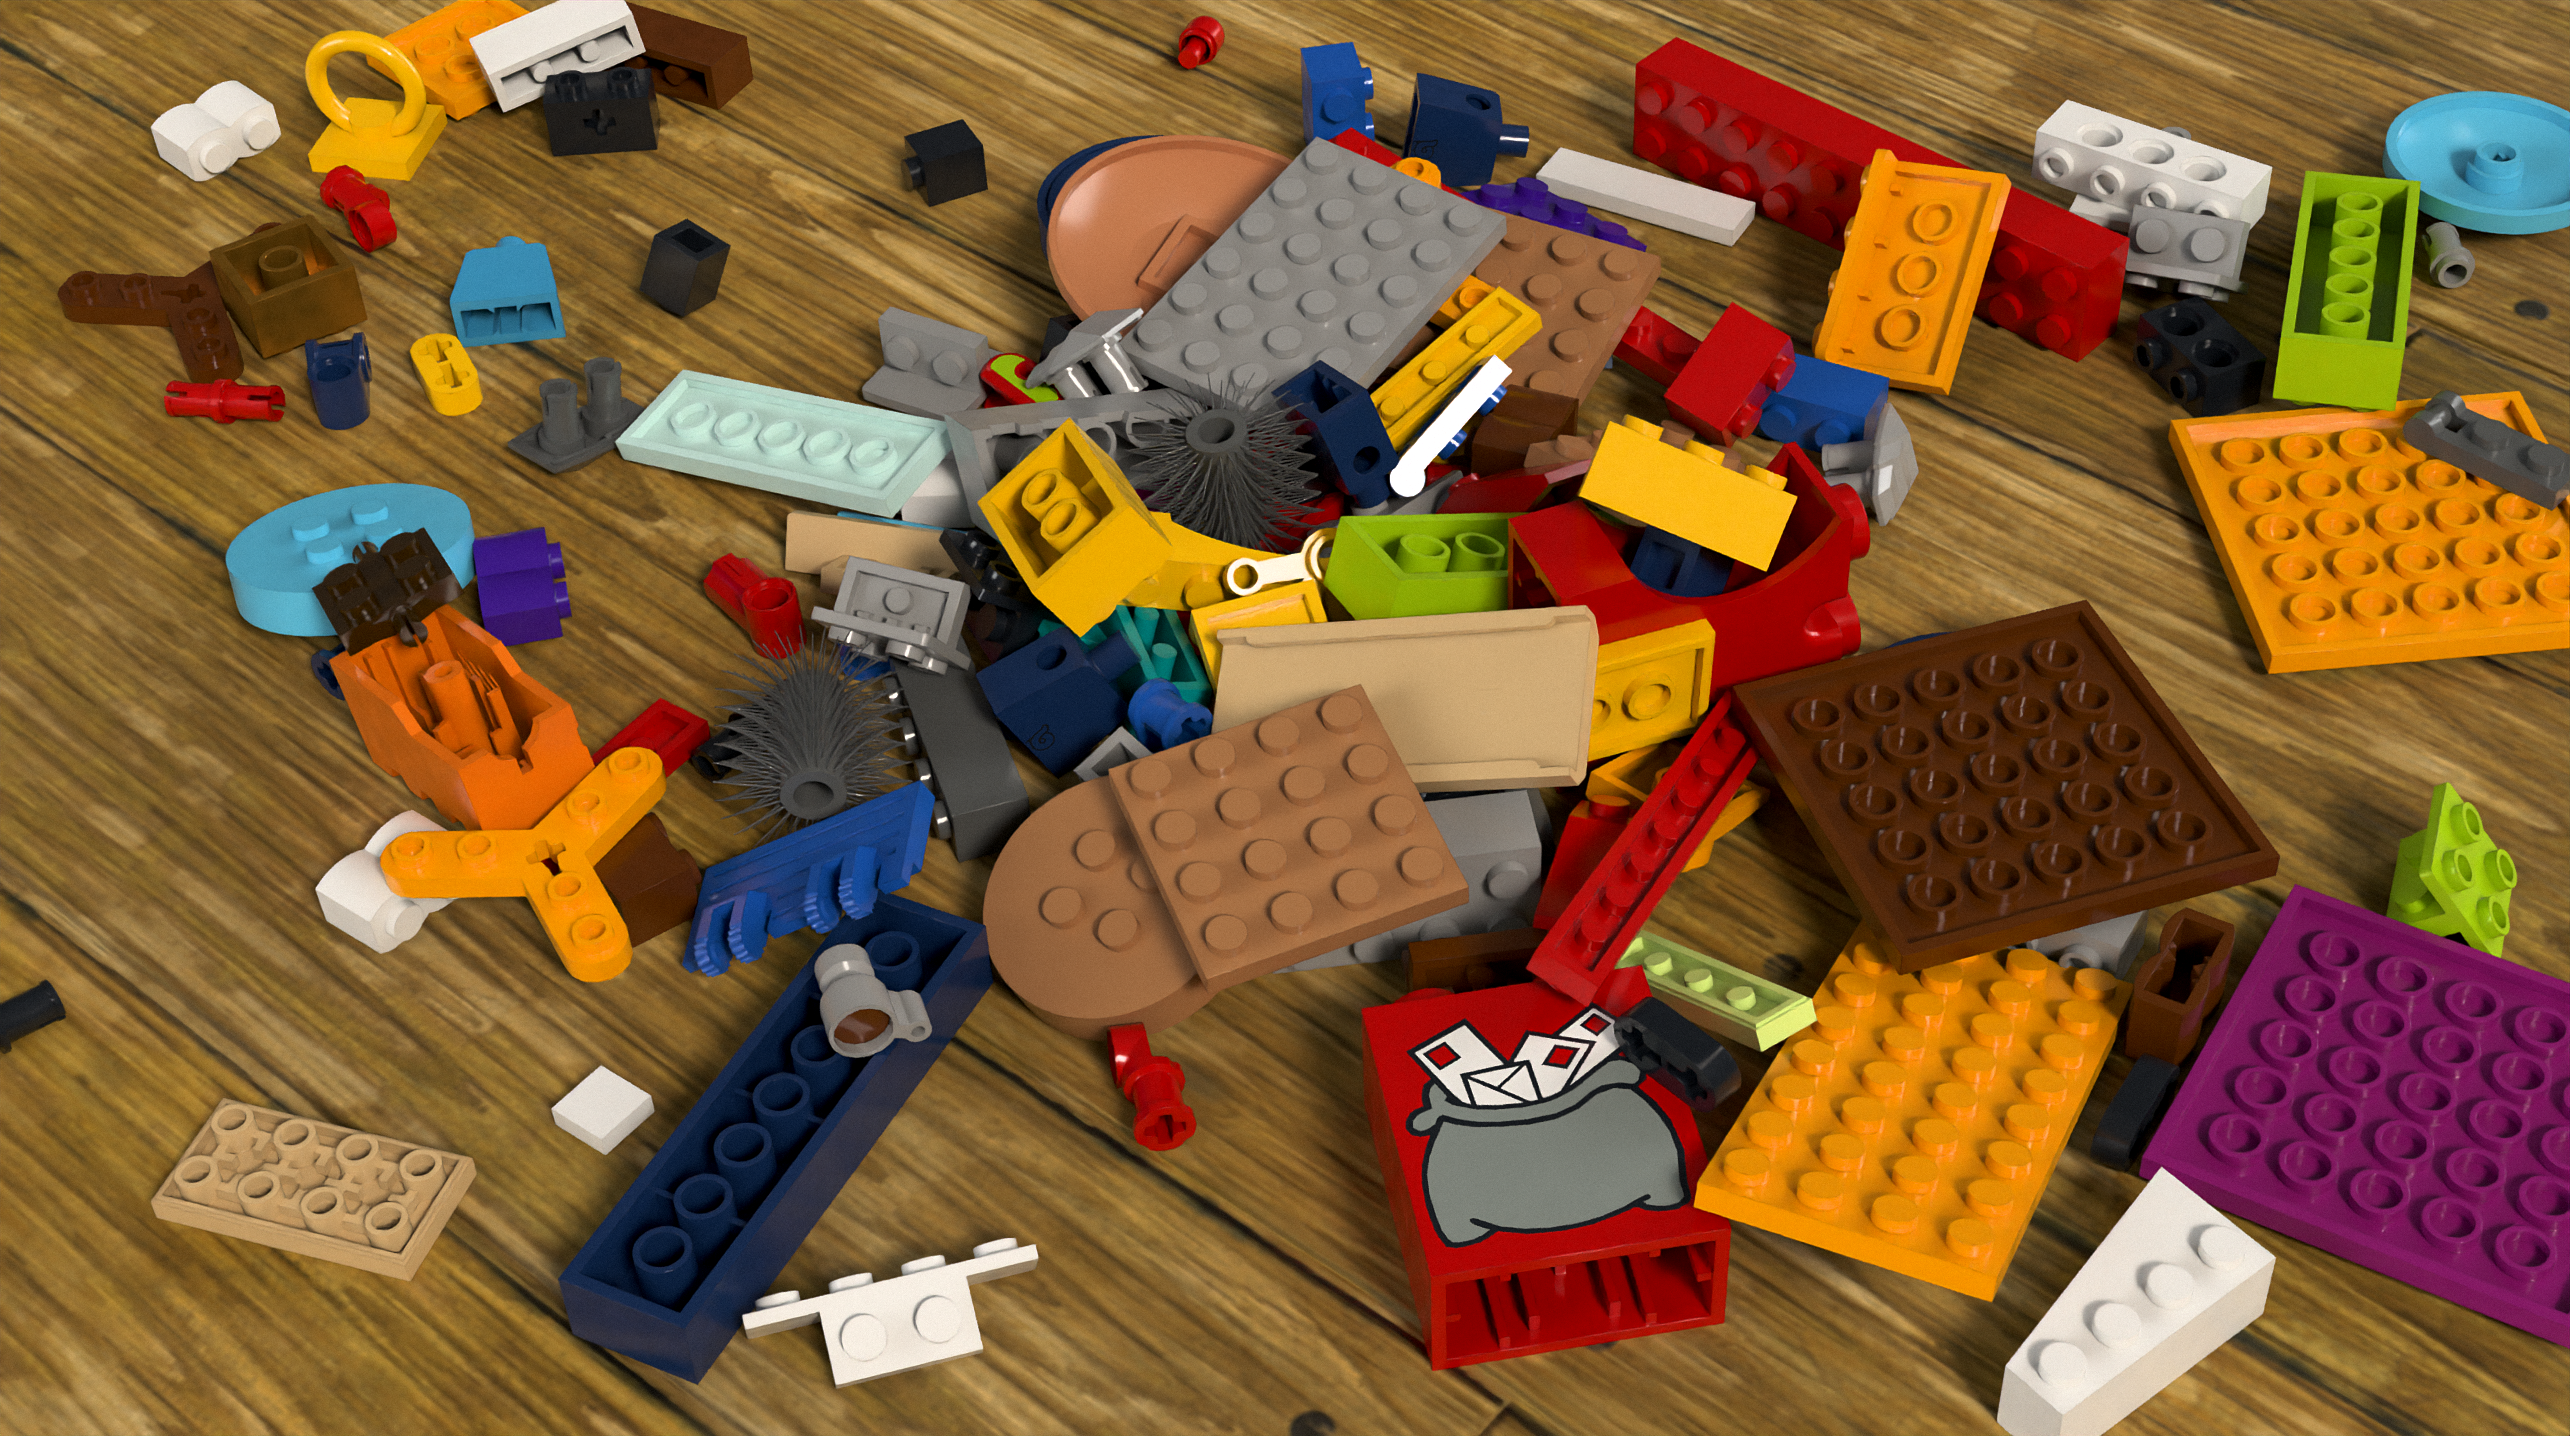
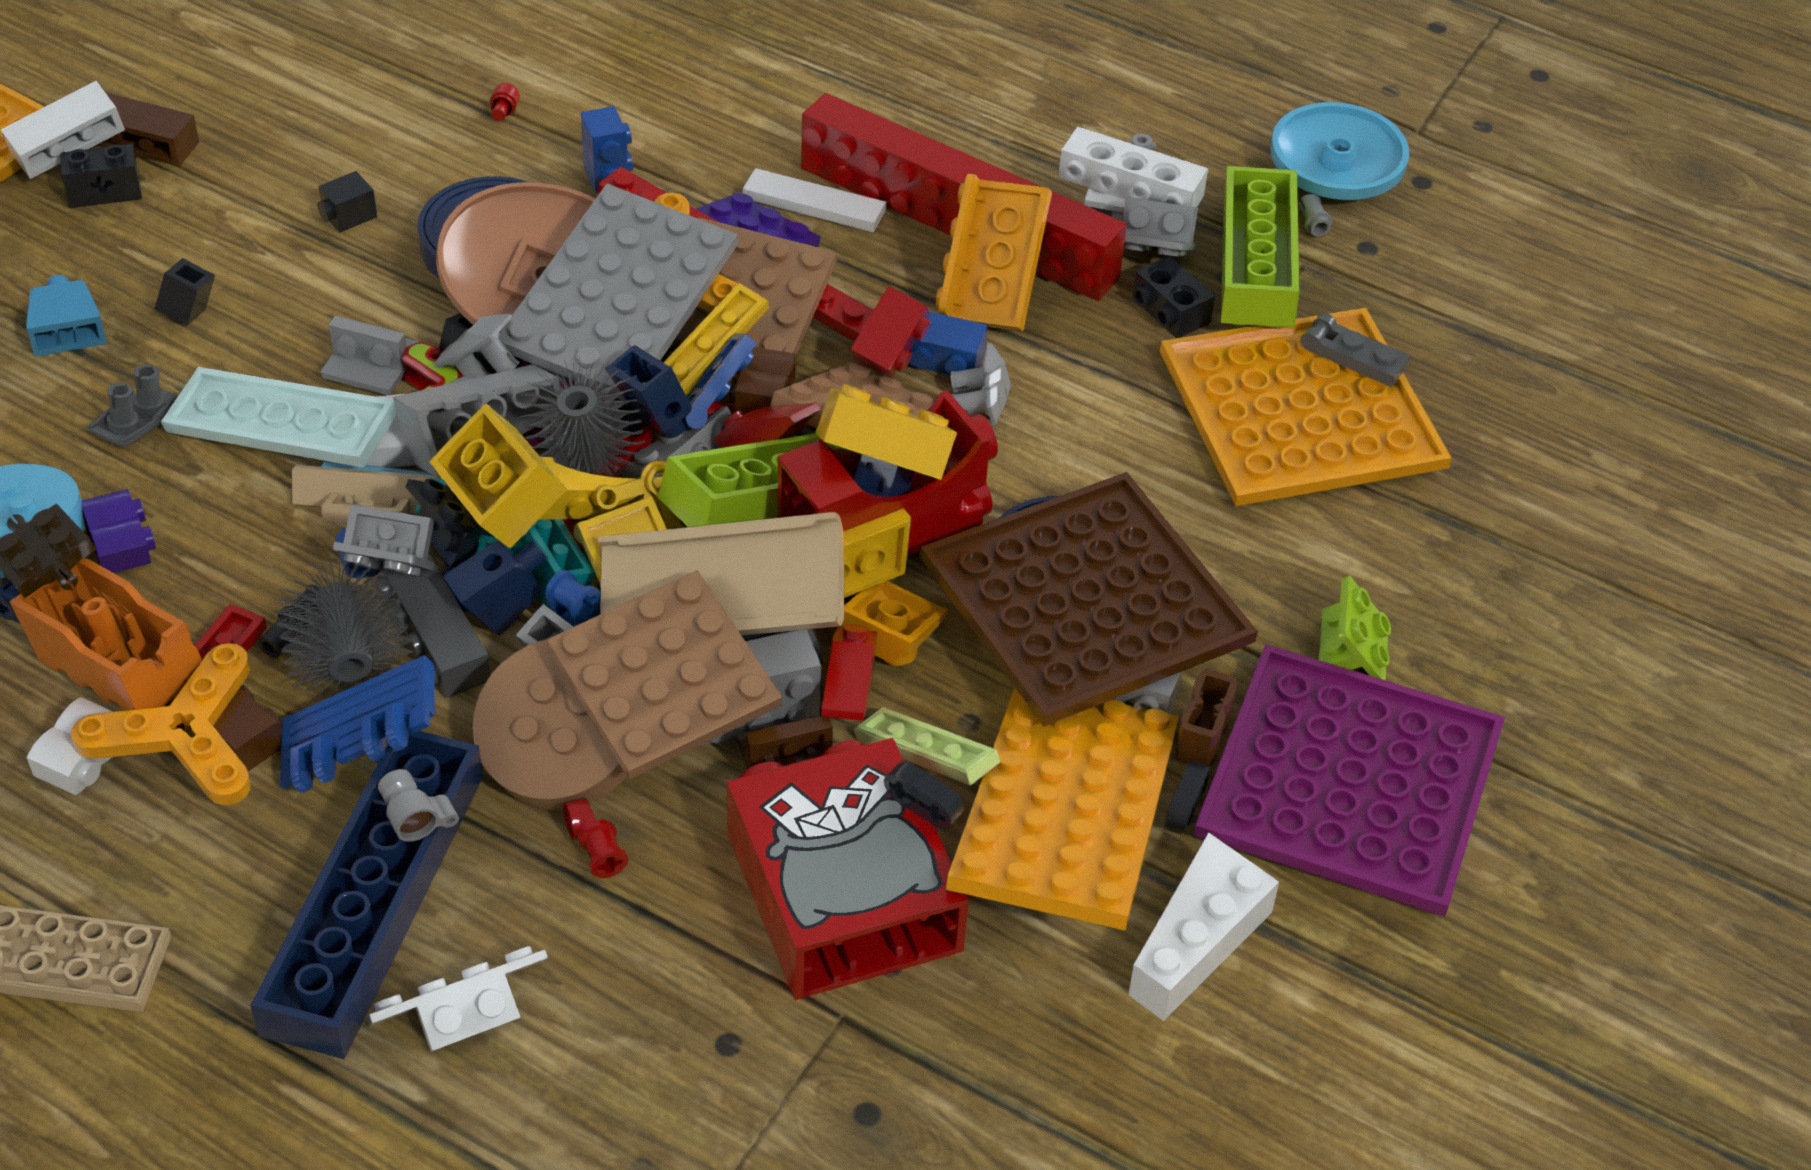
camera: 15 degrees left, 5 degrees up
yellow beam [410,333,483,416] -> none
white tile [551,1066,655,1155] -> none
red piece [703,552,807,659] -> none
dark blue torso [1401,73,1529,187] -> none
red plate [1526,690,1762,1007] -> none

